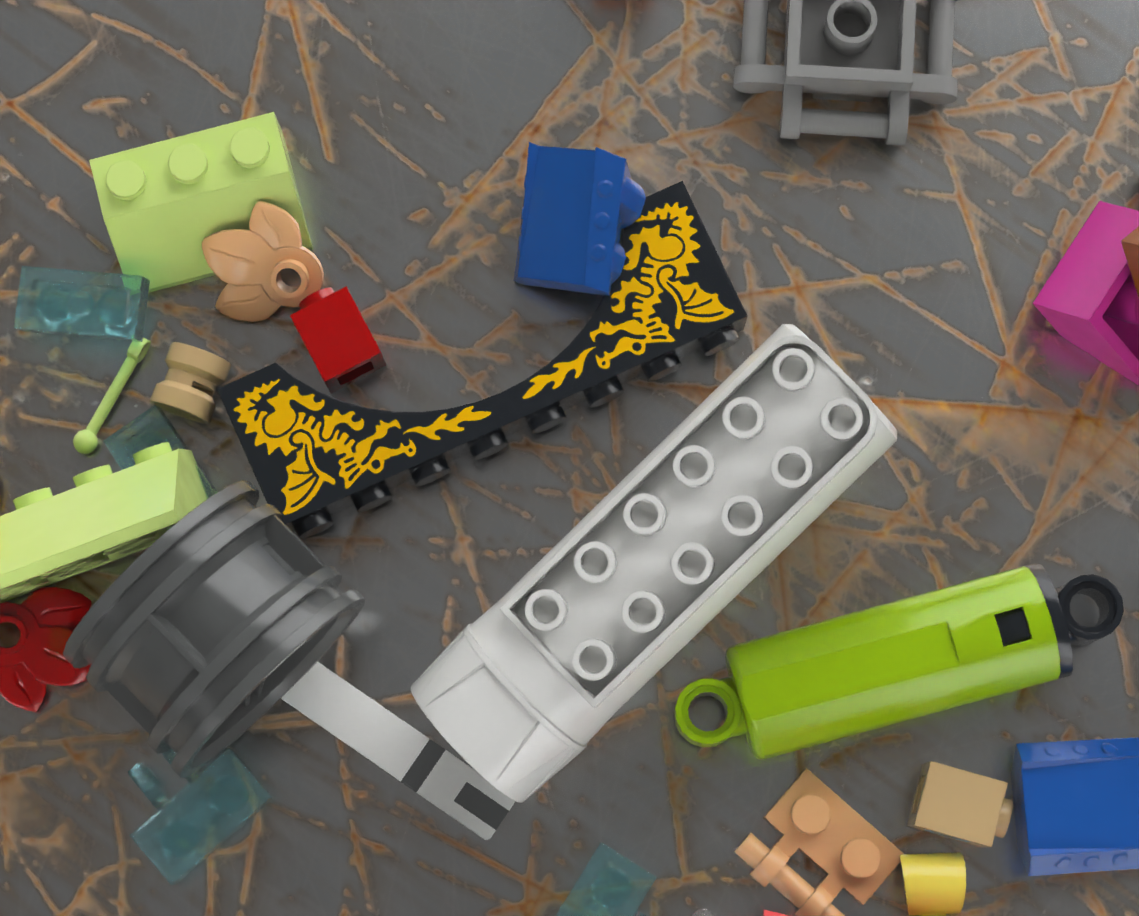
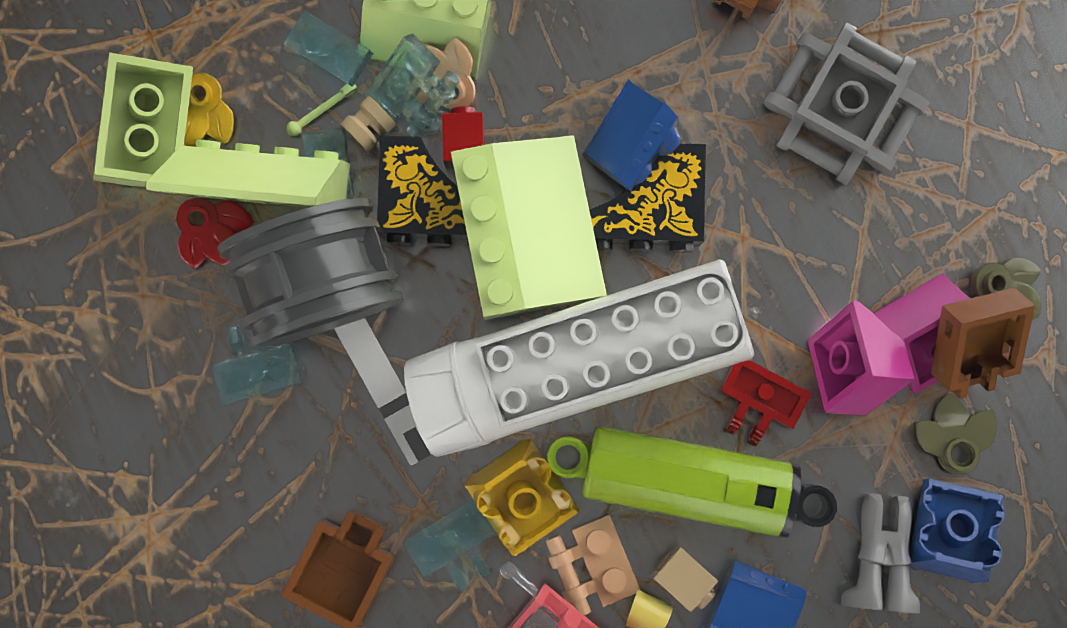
camera: 25 degrees right, 5 degrees up
none -> clear light blue plate [366,33,460,137]
none -> yellowish green slope [451,135,607,321]
none -> yellow slope [464,439,580,556]
none -> red hinge [719,360,812,447]
none -> dark pink slope [807,301,915,416]

